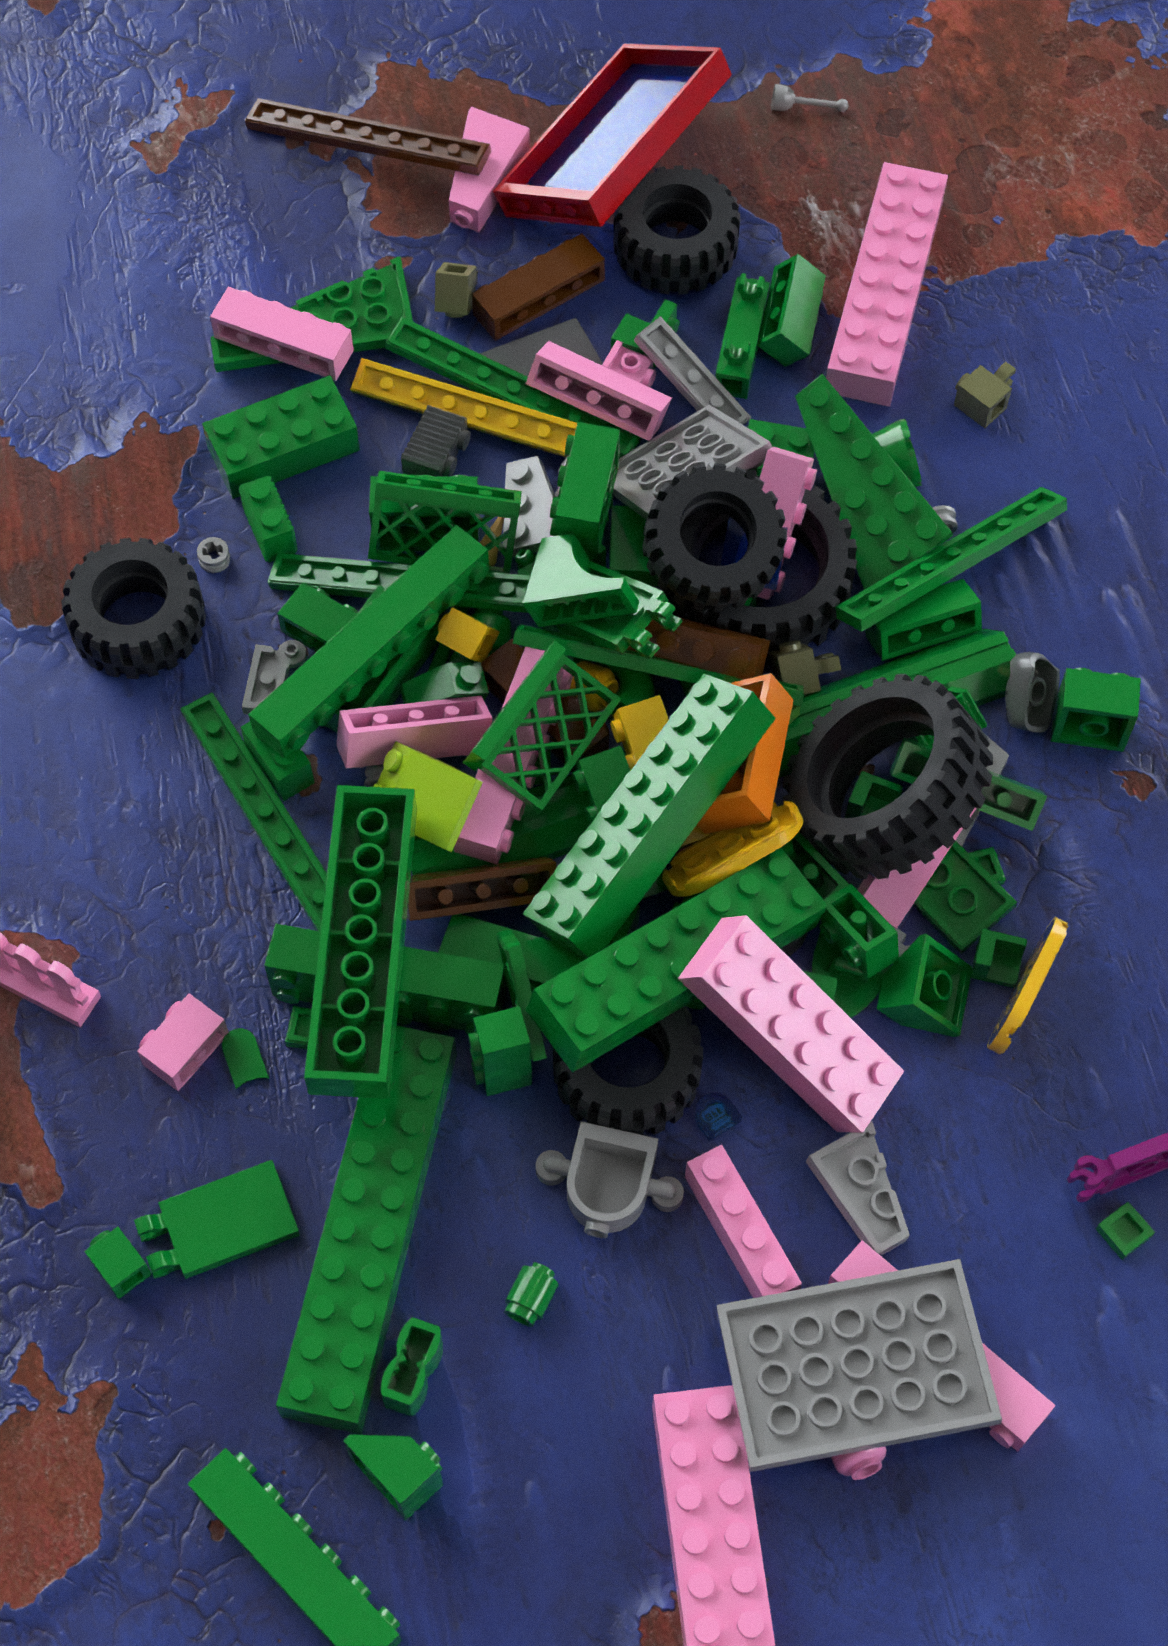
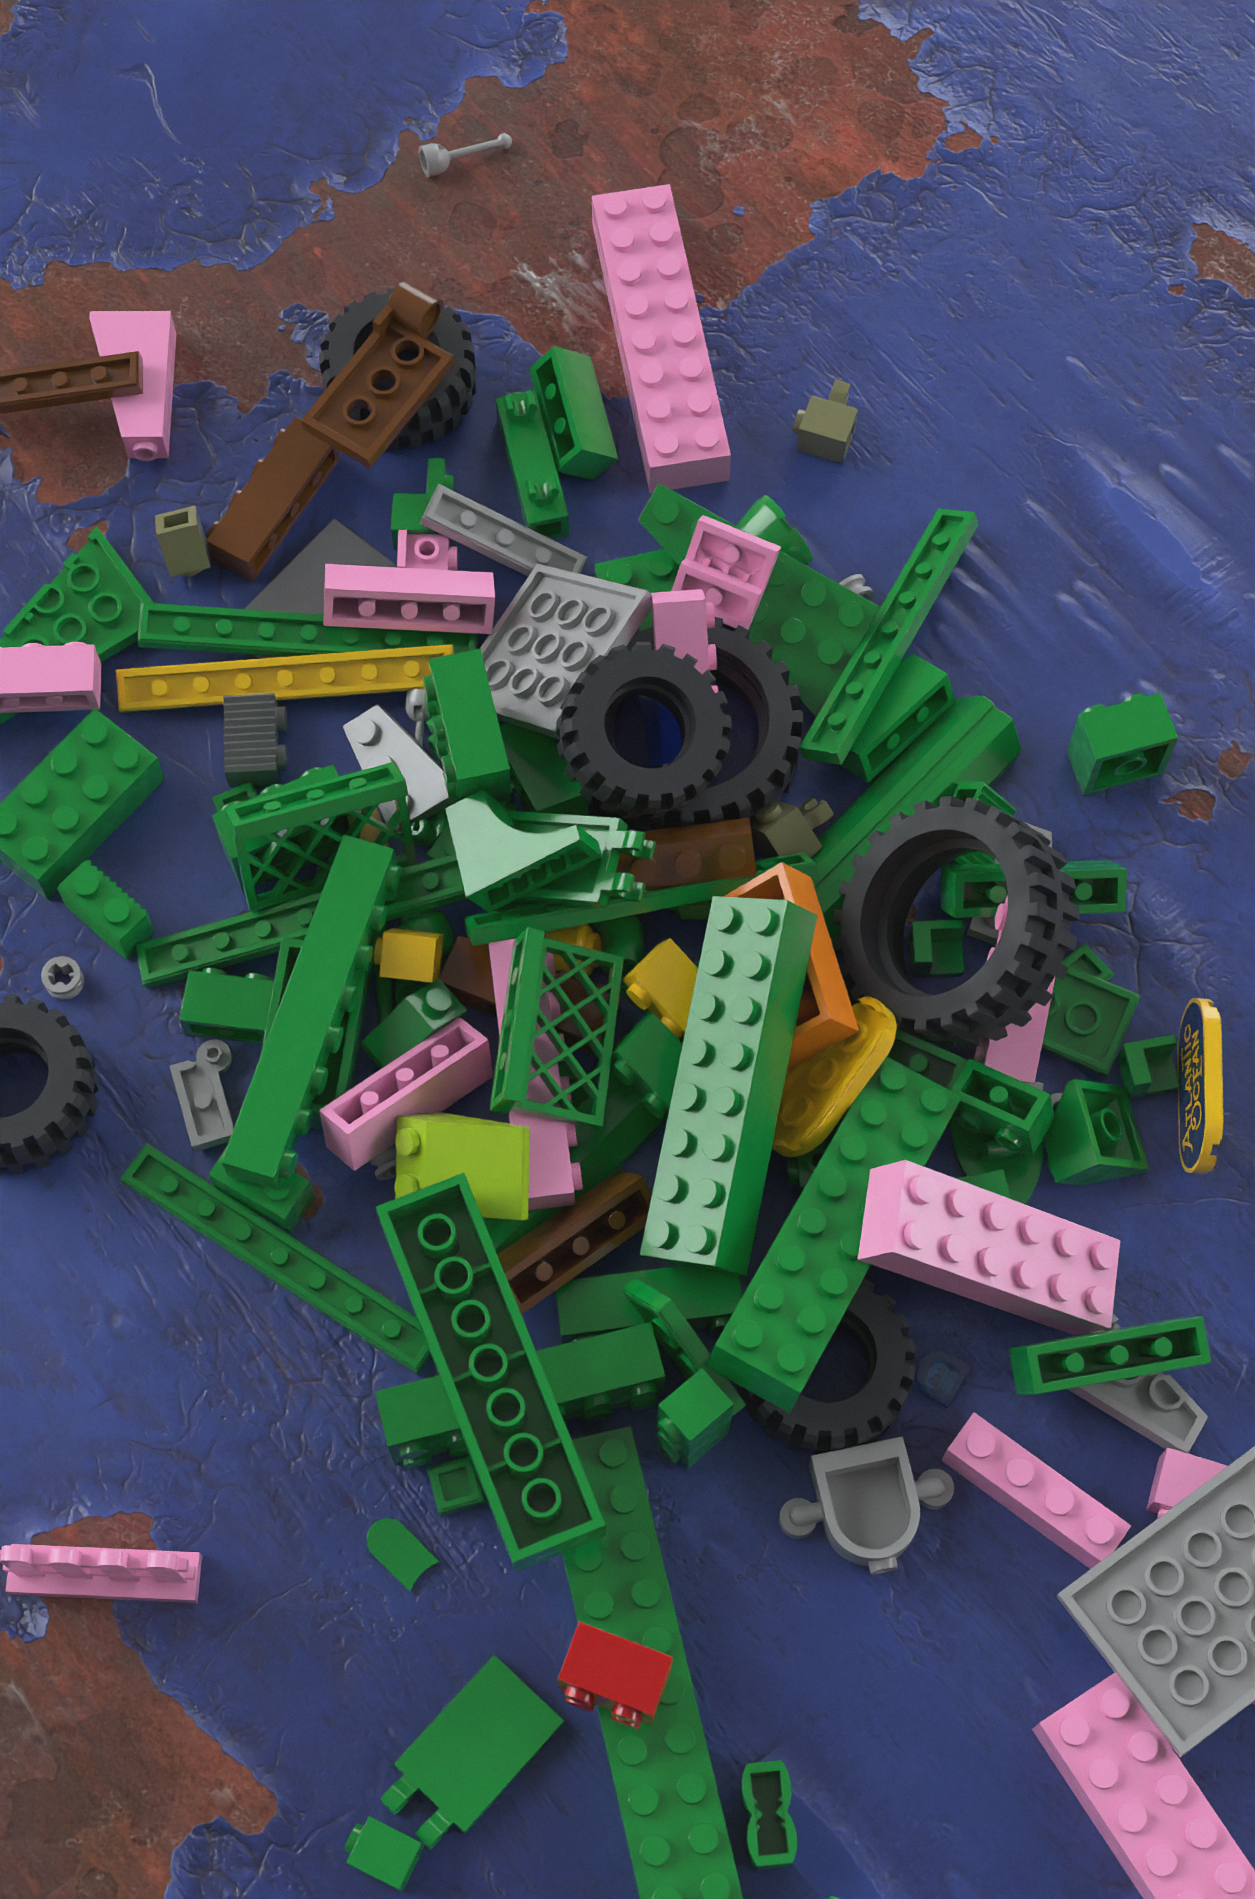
camera: 25 degrees left, 5 degrees up
bright pink brick [137,993,228,1091] -> none
red window [493,44,732,227] -> none
green brick [504,1262,559,1327] -> none
dark grey piece [1005,651,1060,732] -> none
none -> reddish brown hinge [301,281,454,469]
none -> red brick [558,1621,673,1730]
none -> bright pink slope [672,515,781,629]
none -> green brick [1008,1316,1212,1395]

